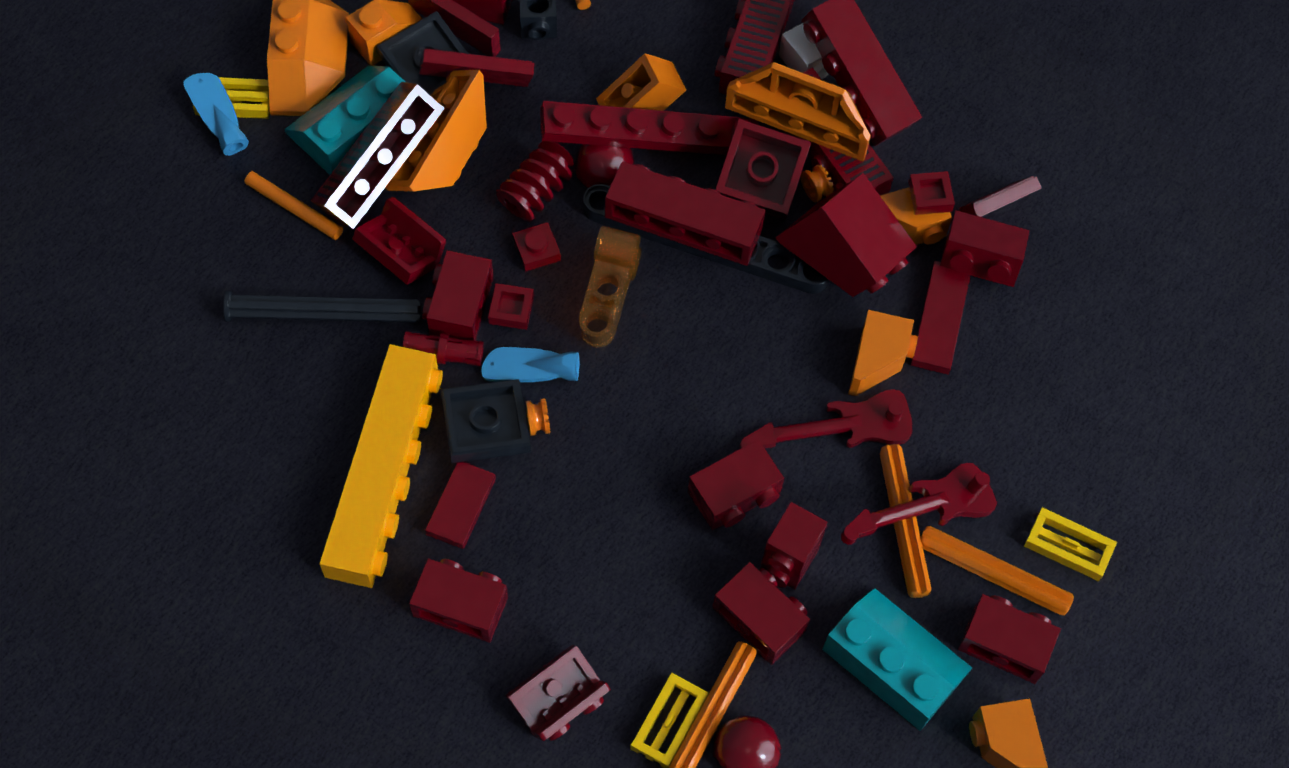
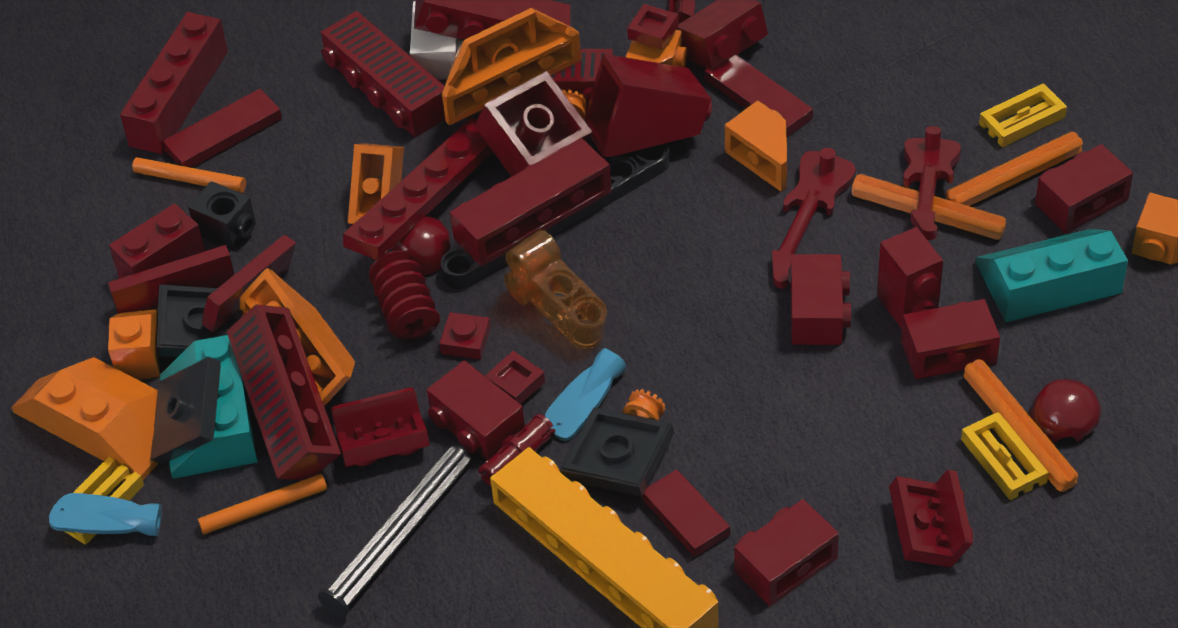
camera: 50 degrees left, 15 degrees down
none -> black plate [150,357,221,464]

